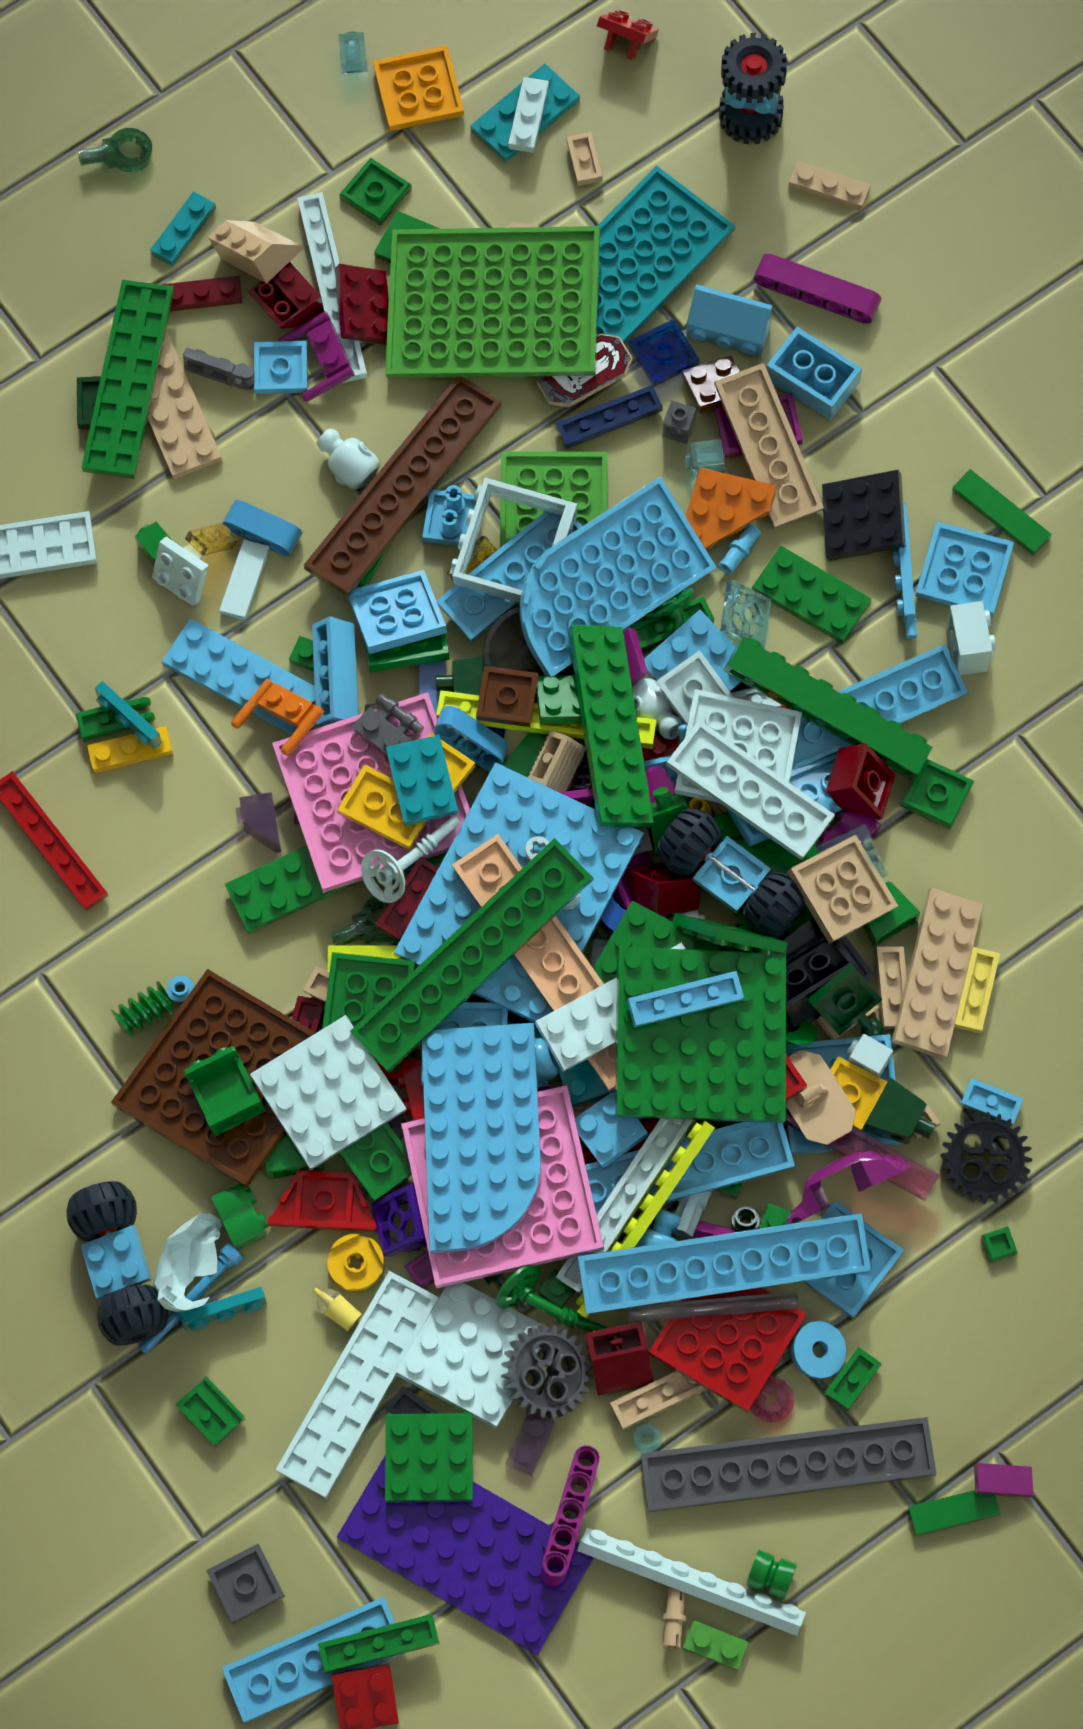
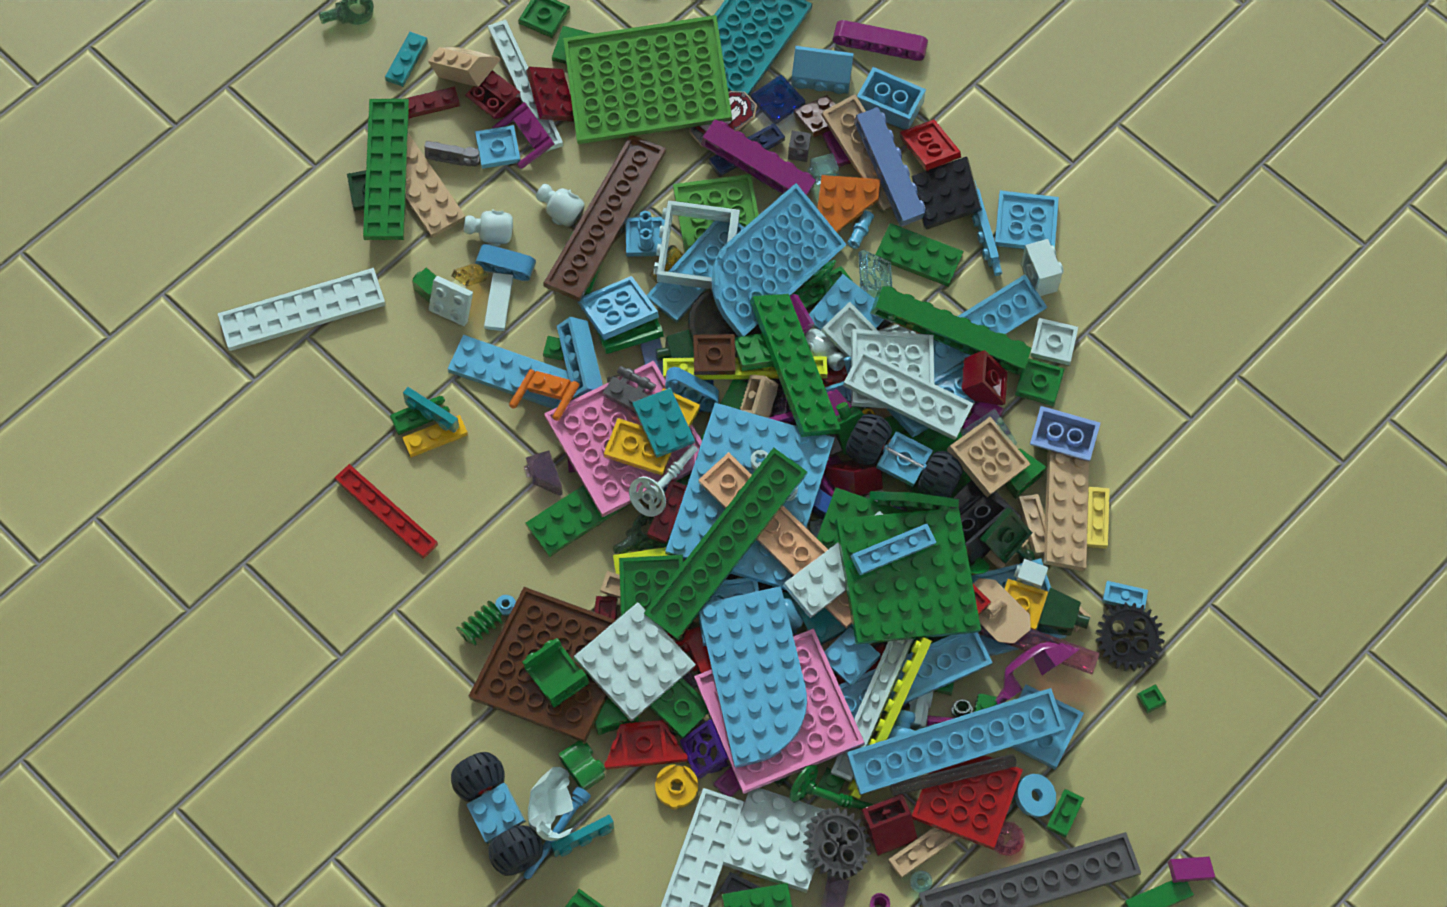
camera: 15 degrees left, 5 degrees down
light yellow piece [313,1288,362,1332] -> none
green tile [952,469,1051,556] -> none
none -> light aqua piece [464,209,513,246]
none -> magenta brick [701,119,816,196]
none -> medium blue brick [854,107,926,227]
none -> red plate [899,119,961,171]
none -> light aqua plate [1030,318,1078,366]
none -> light blue slope [1030,406,1101,462]

